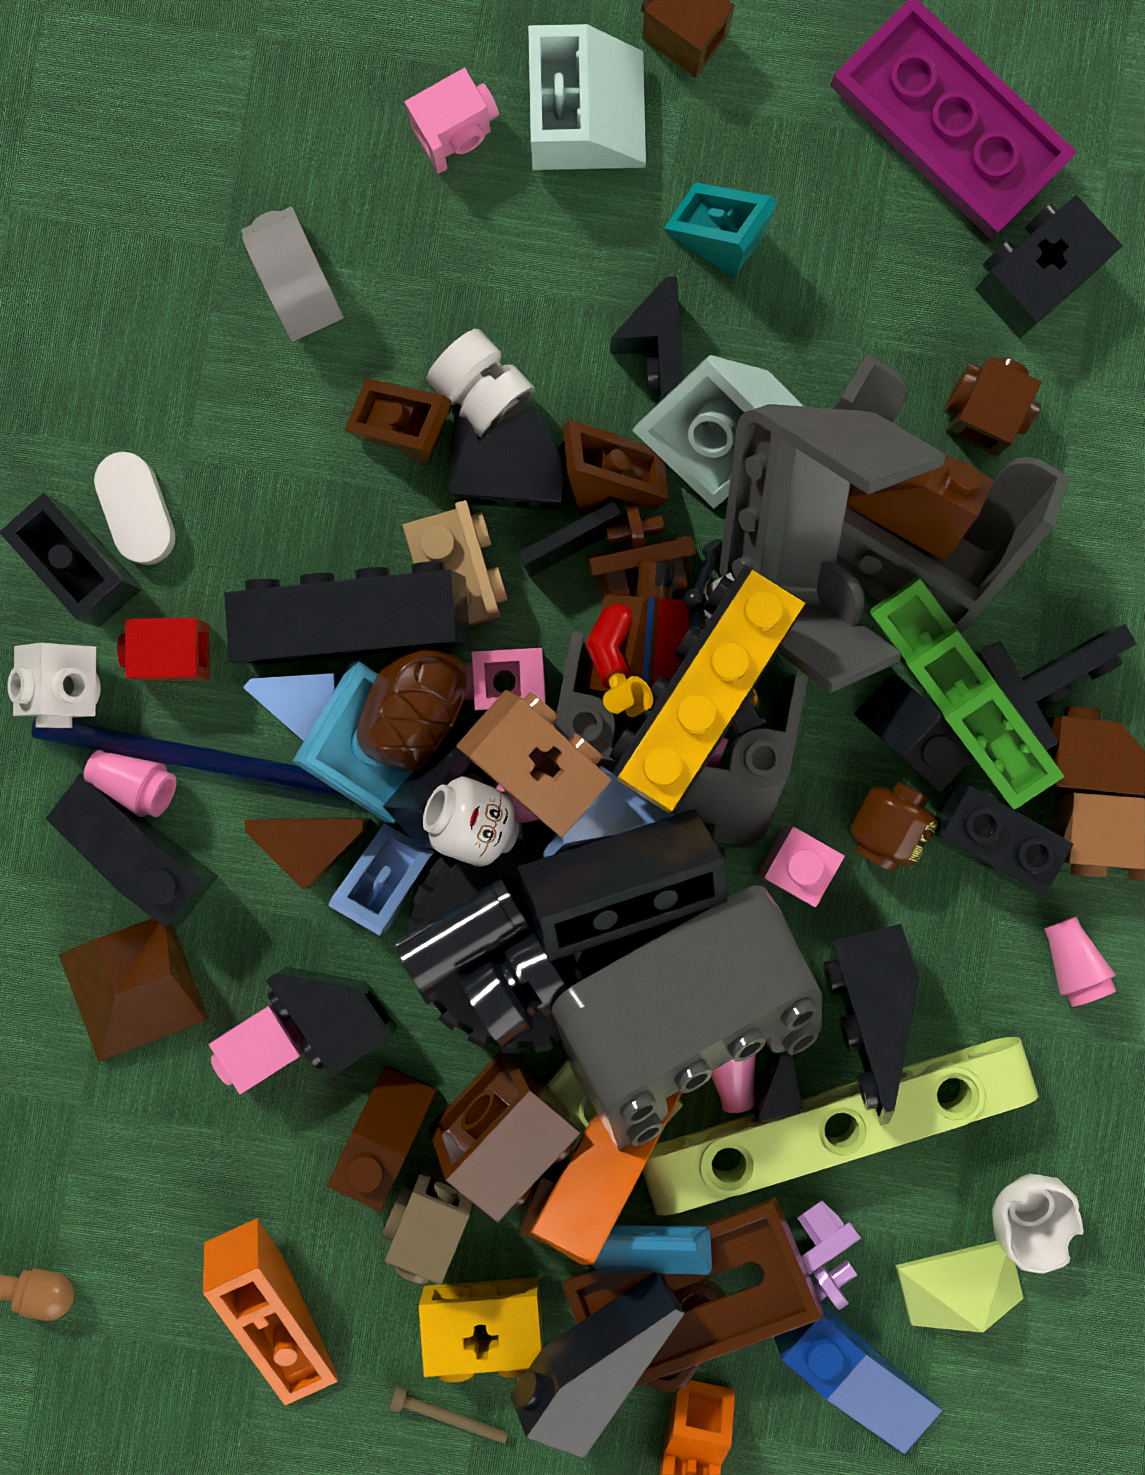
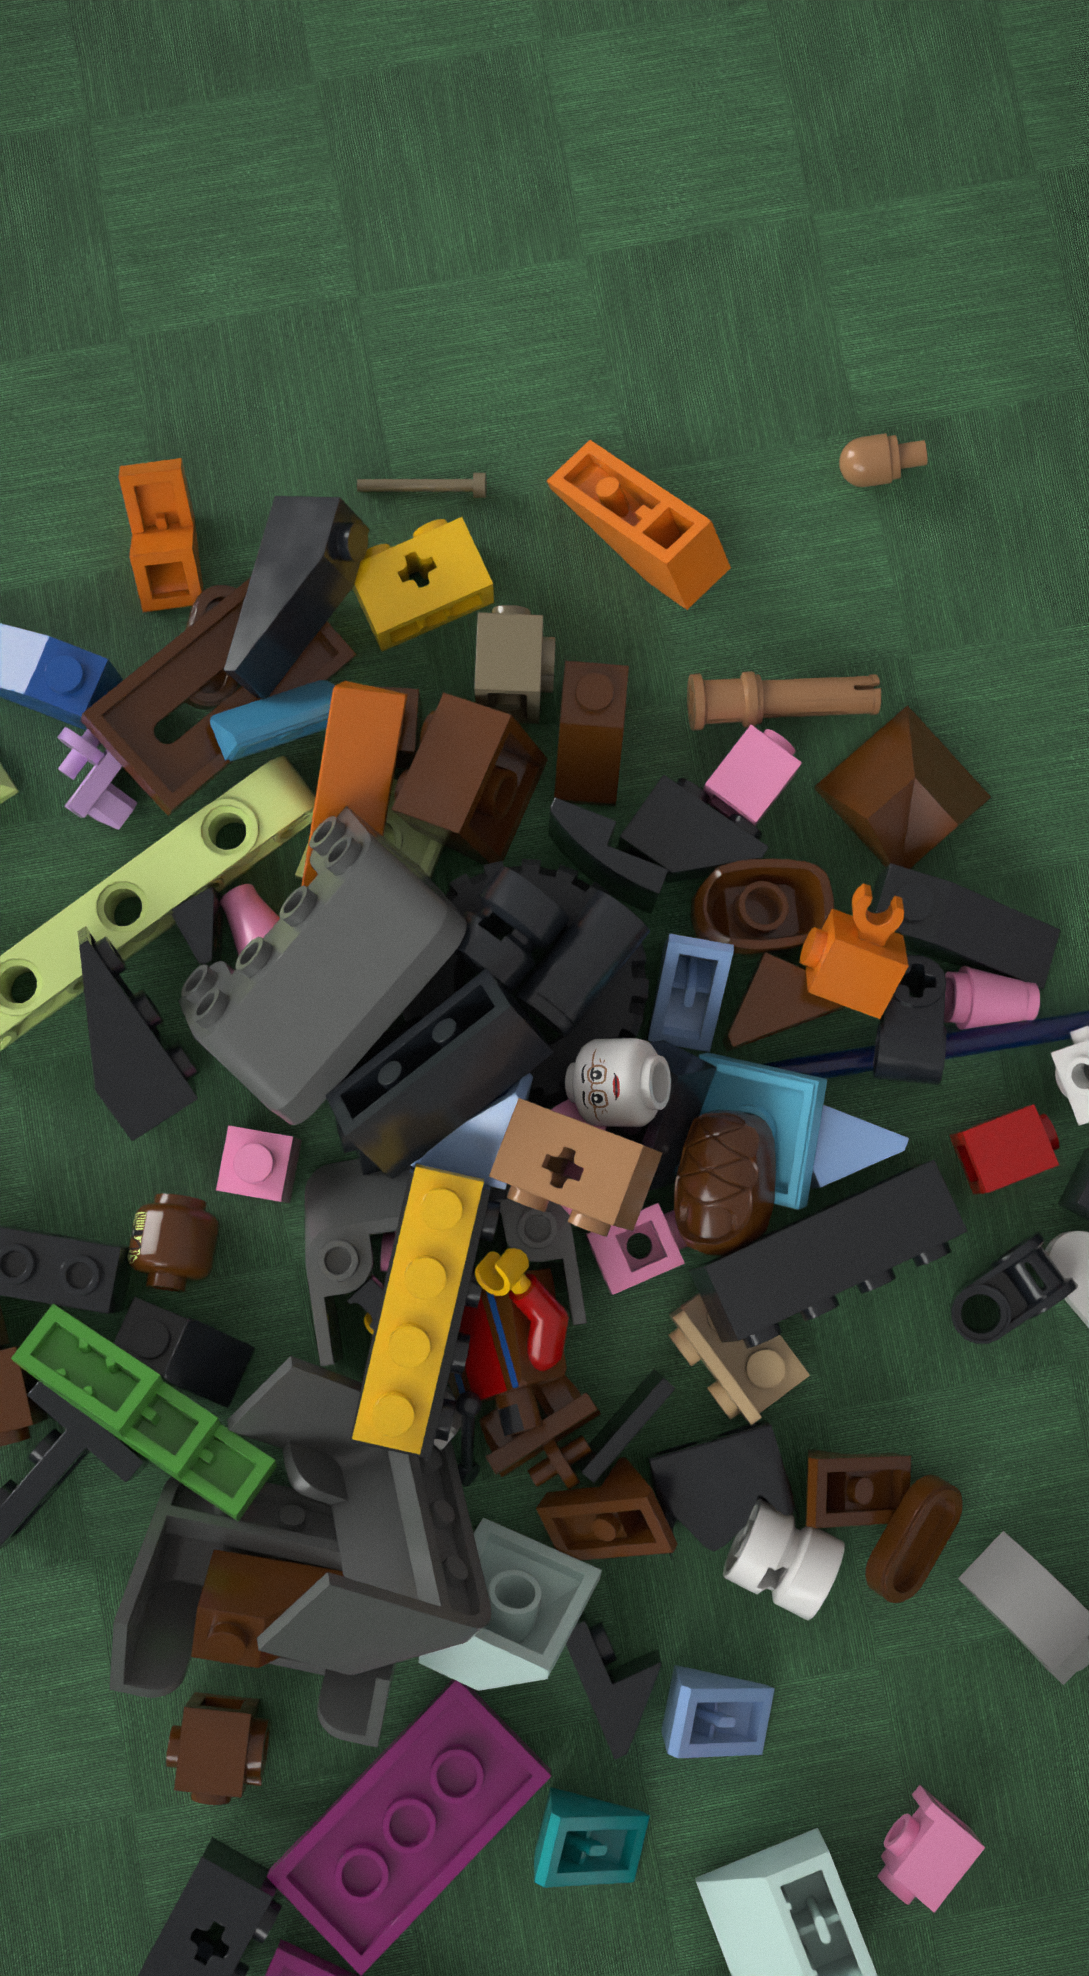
camera: 155 degrees right, 5 degrees down
none -> magenta plate [267,1679,551,1976]
none -> black slope [549,797,668,914]
none -> light blue slope [661,1665,775,1758]
none -> medium nougat pin [687,671,881,731]
none -> reddish brown piece [690,859,834,955]
none -> orange brick [800,883,909,1019]
none -> reddish brown tile [865,1475,963,1603]
none -> black piece [873,955,946,1085]
none -> black piece [950,1232,1078,1344]

